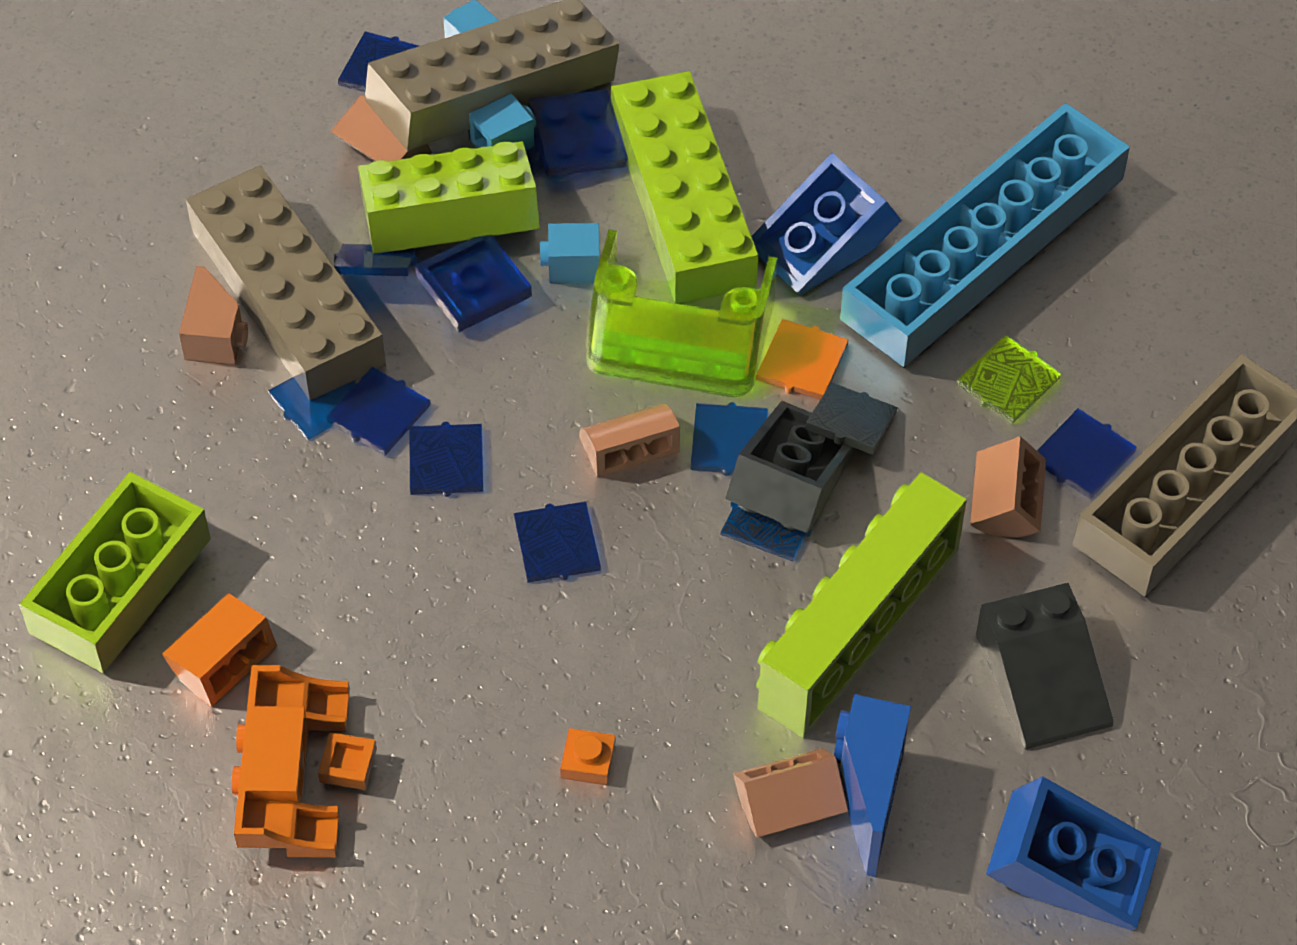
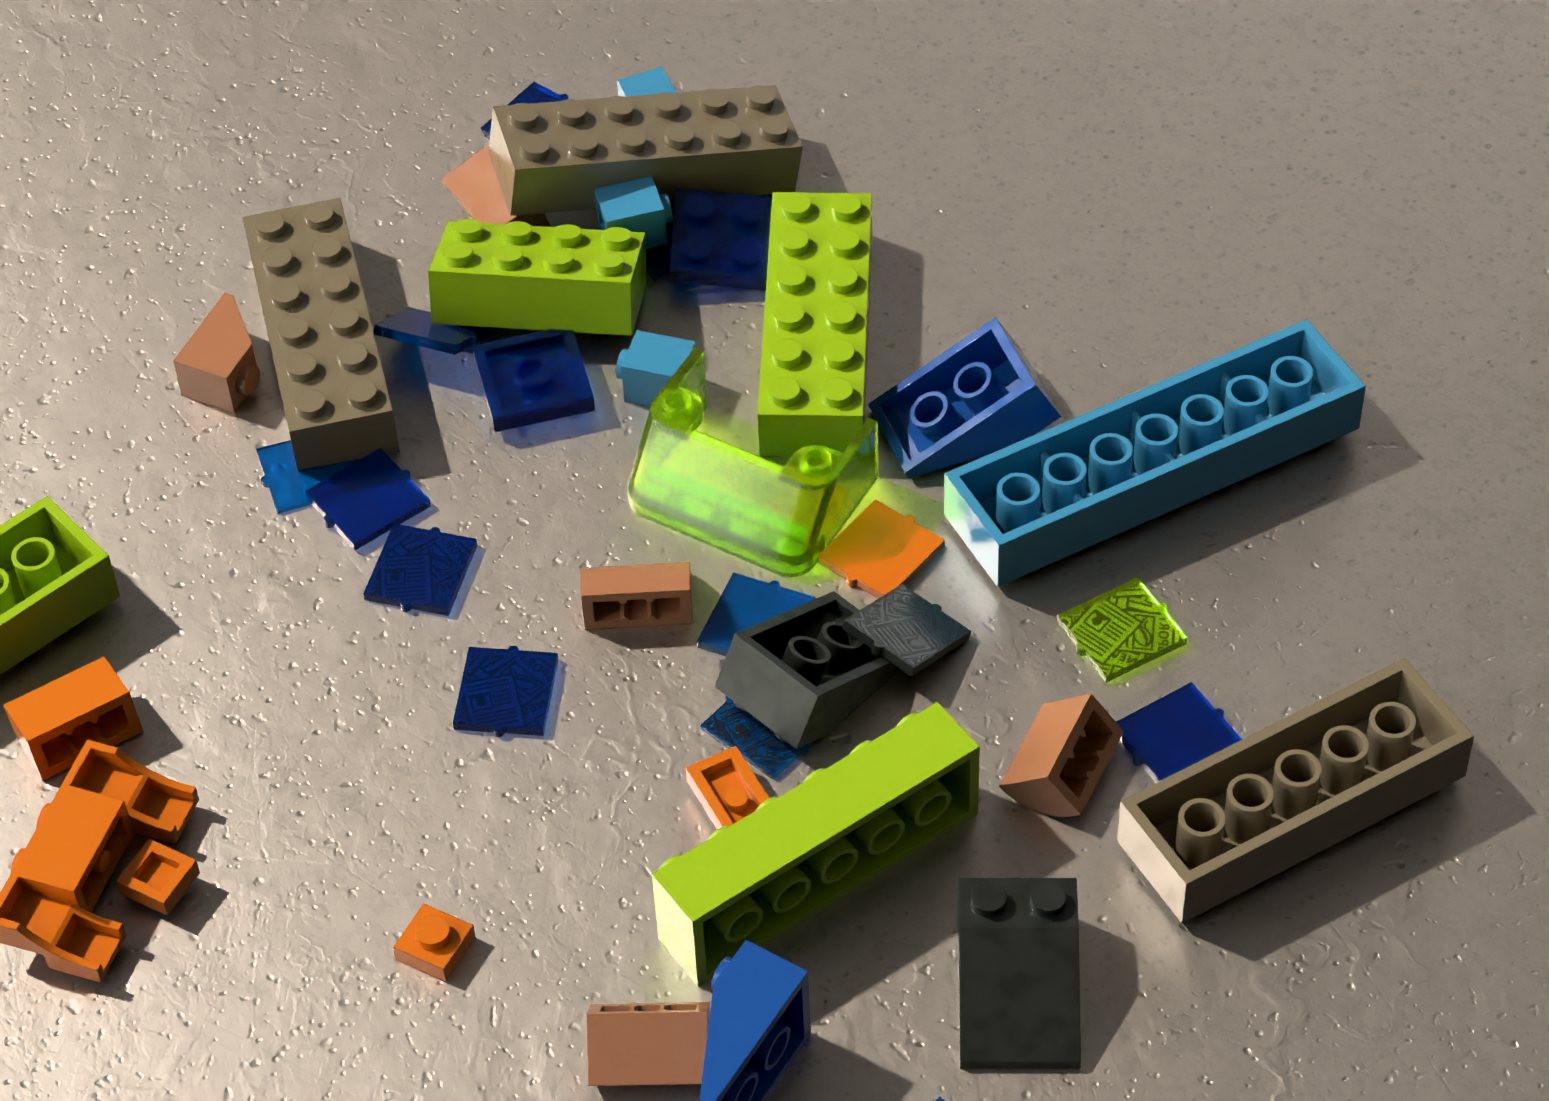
camera: 20 degrees right, 5 degrees down
none -> orange plate [686,746,769,829]

